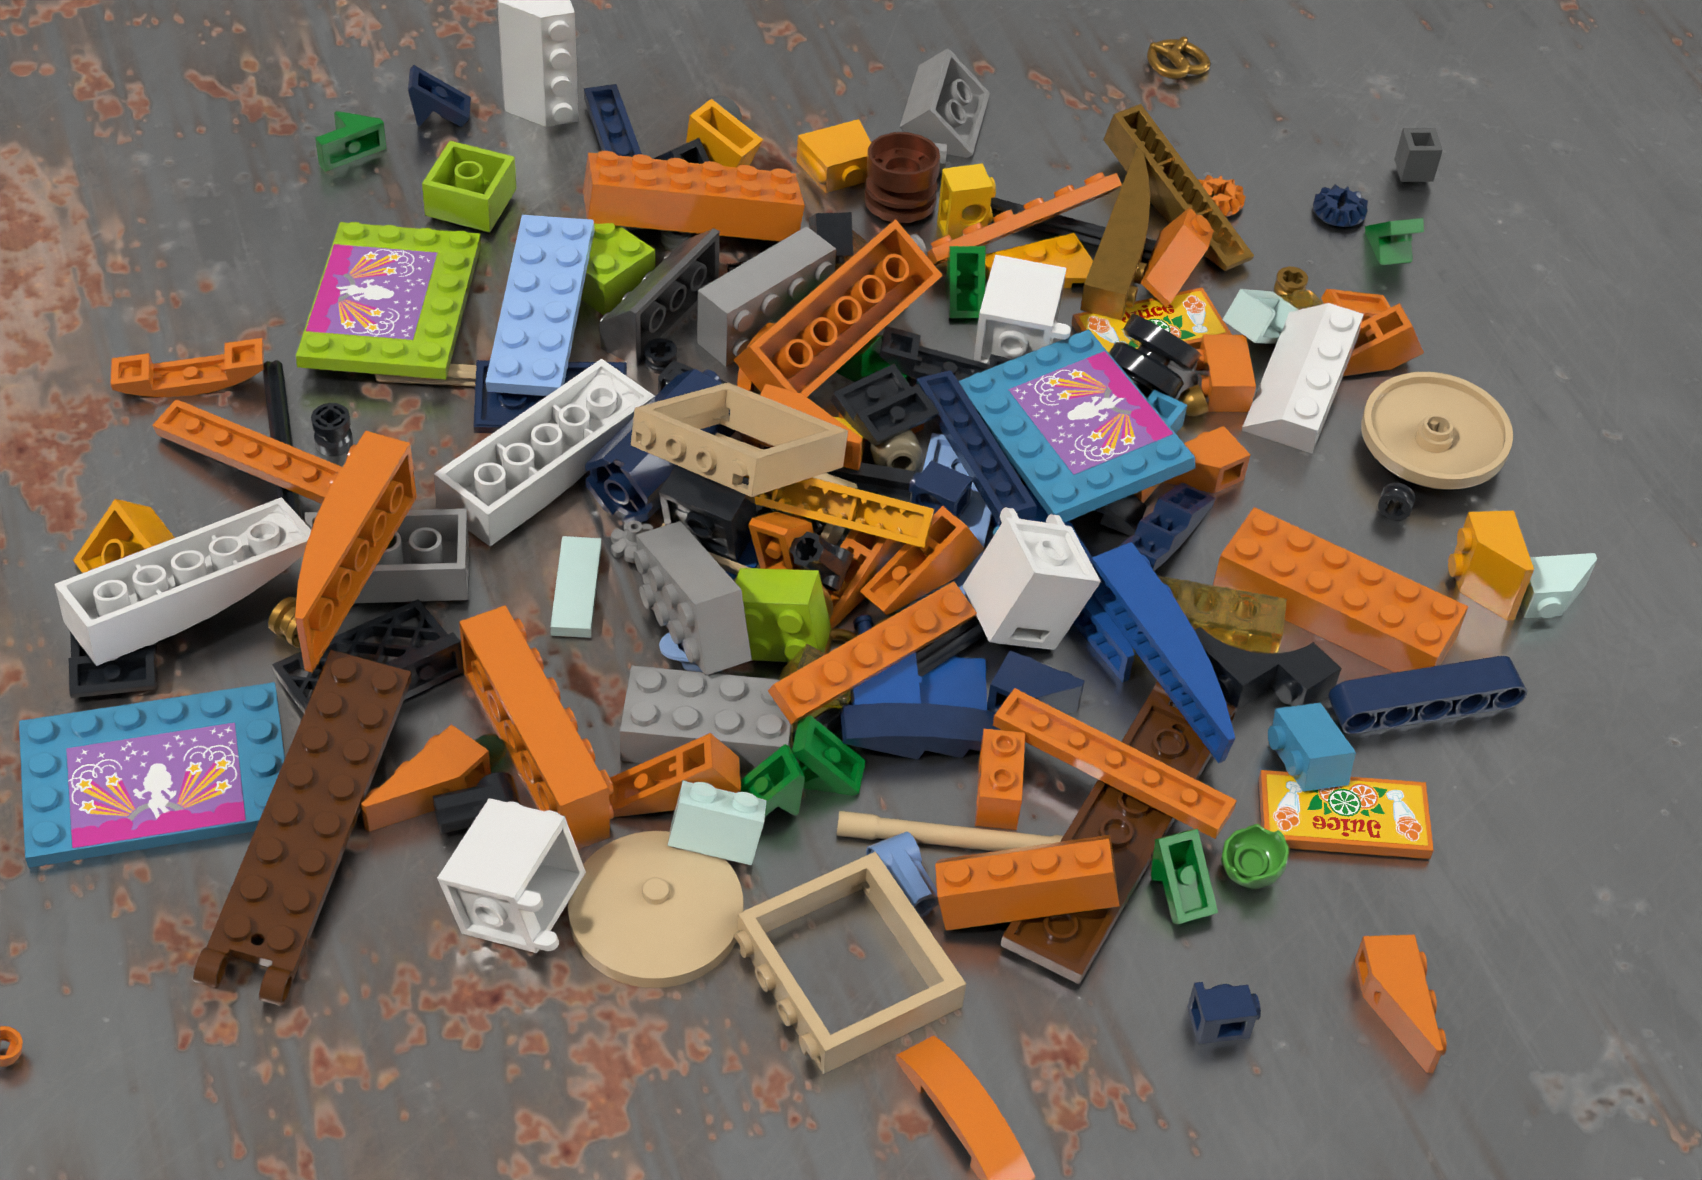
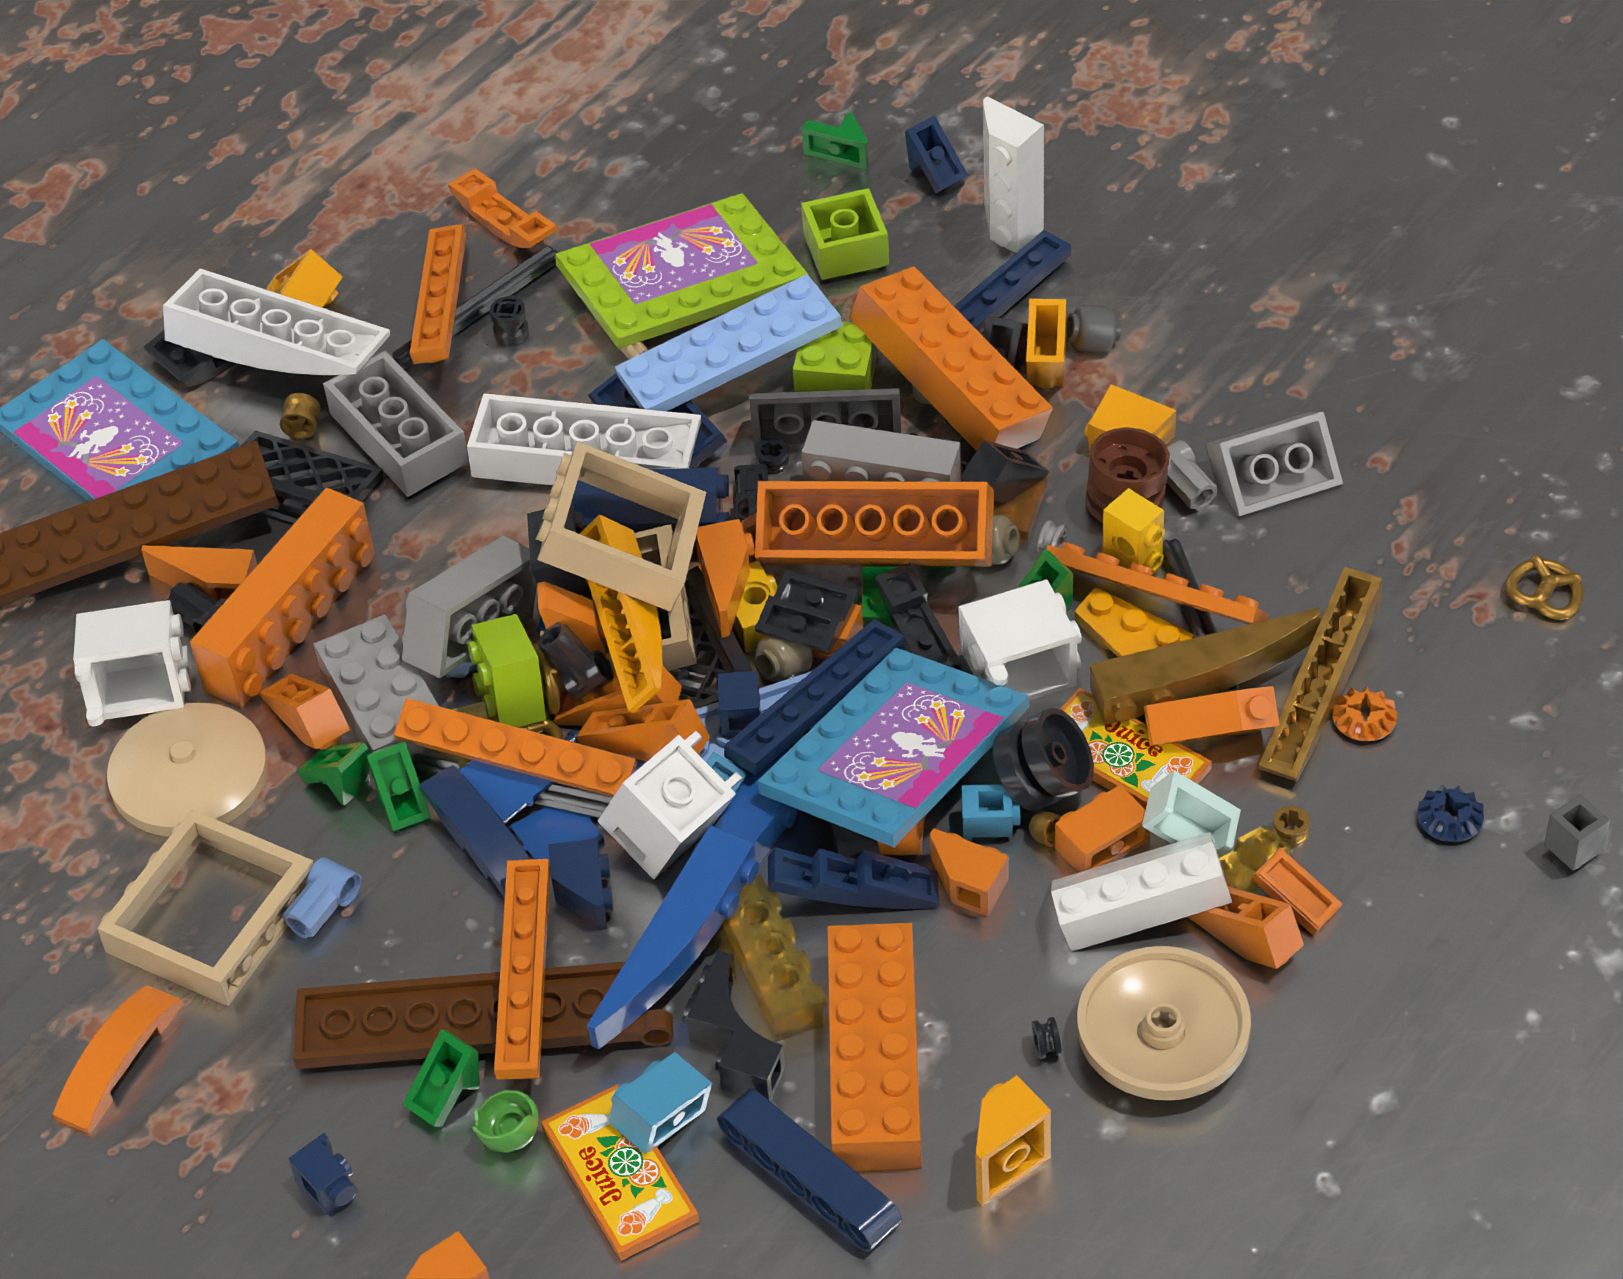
camera: 65 degrees right, 0 degrees up
orange slope [295,431,417,673] -> none
light aqua tile [550,536,602,638] -> none
light aqua brick [668,781,766,865] -> none
tan piece [837,811,1063,851] -> none
orange slope [935,835,1120,931] -> none
orange brick [975,729,1025,830] -> none
green slope [1365,218,1424,265] -> none
light aqua slope [1520,553,1597,618] -> none

